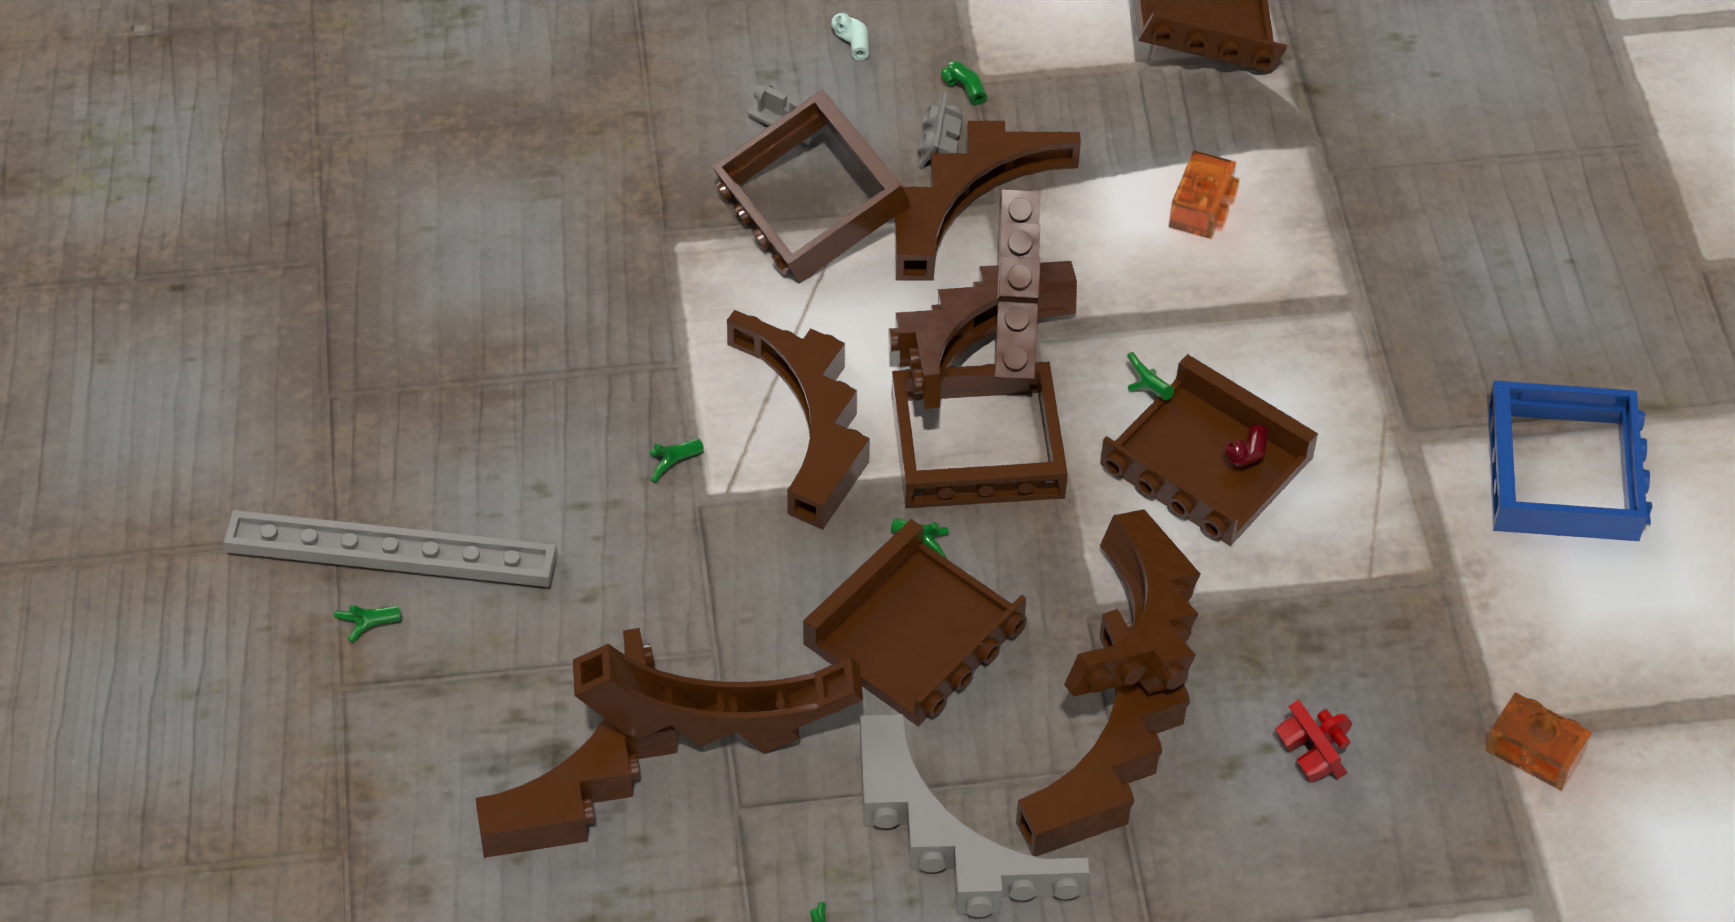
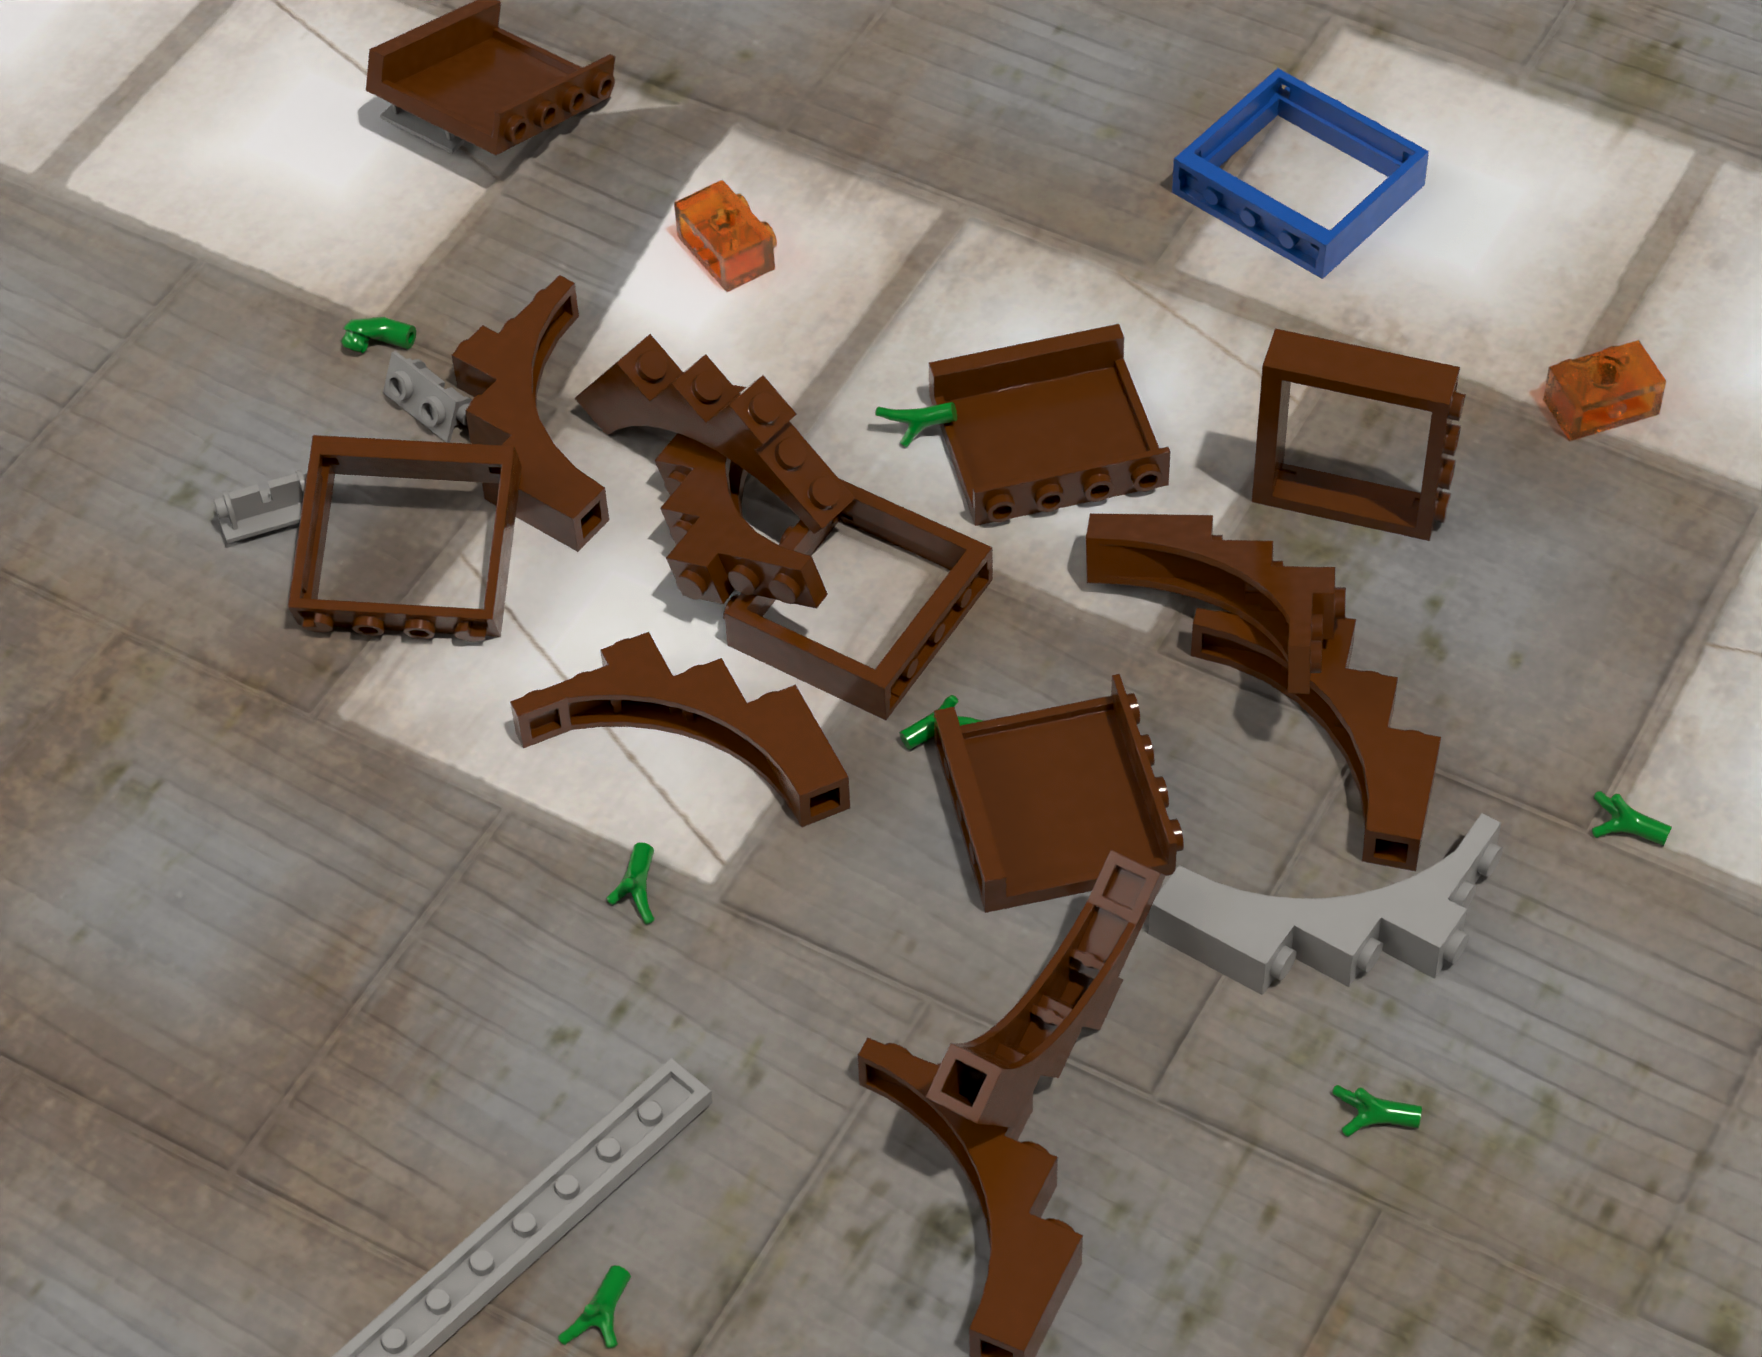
camera: 50 degrees left, 0 degrees up
light aqua arm [831,13,869,60] -> none
dark red arm [1224,424,1268,467] -> none
red hips [1275,699,1352,783] -> none
none -> reddish brown window [1251,329,1466,541]

